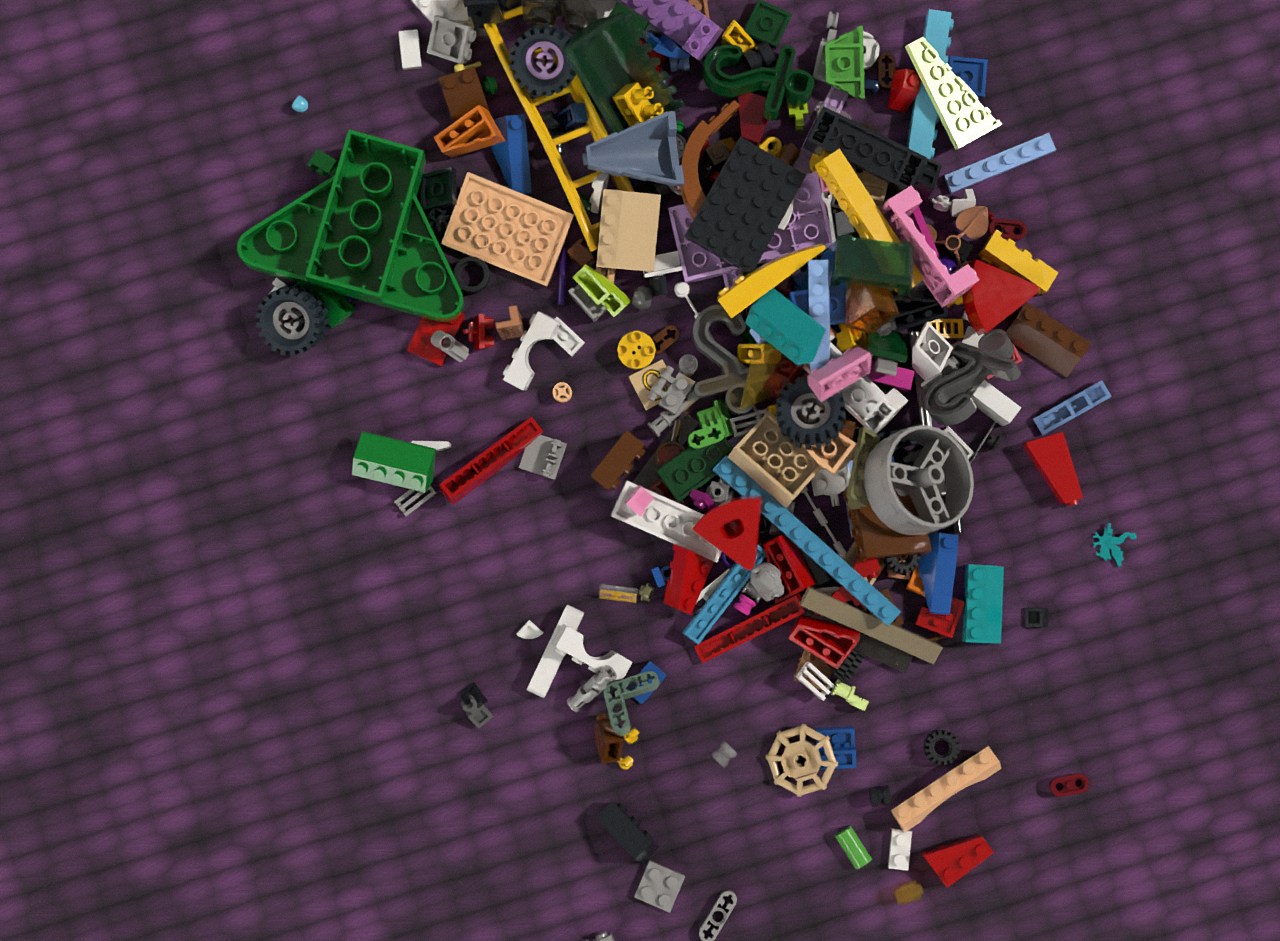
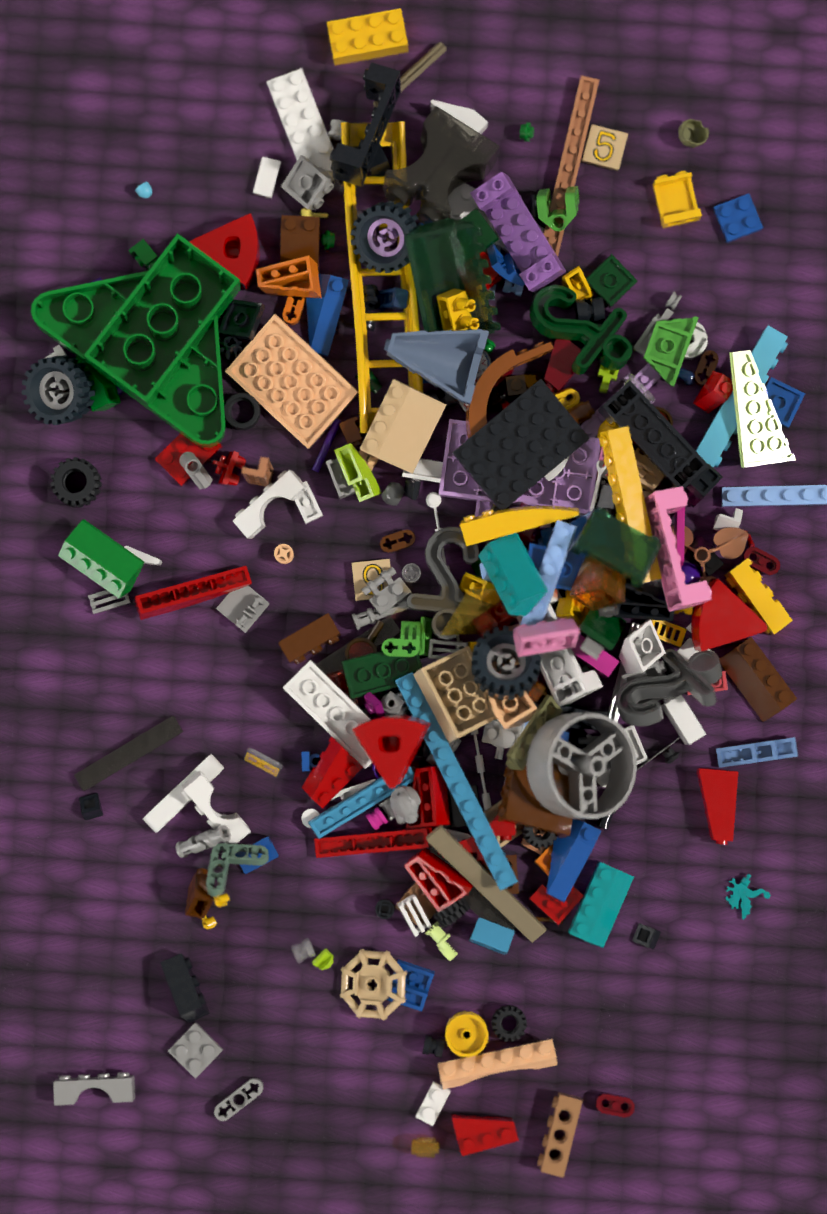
camera: 20 degrees right, 0 degrees up
dark grey plate [461,695,494,729] -> none
white tile [516,620,544,639] -> none
white plate [590,172,609,214] -> none
yellow plate [617,331,656,370] -> none
bright pink panel [624,485,654,517] -> none
olive plate [638,583,655,602] -> none
bright green brick [834,825,872,869] -> none
white plate [932,195,952,212] -> none
none -> black tyre [51,457,102,508]
none -> clear smoke plate [74,715,184,792]
none -> red piece [190,213,260,291]
none -> orange beam [282,296,306,325]
none -> white piece [301,809,320,828]
none -> lime plate [312,948,334,970]
none -> black wheel [375,898,395,919]
none -> yellow wheel [445,1011,488,1057]
none -> dark azure panel [469,918,514,955]
none -> medium nougat brick [537,1092,583,1178]

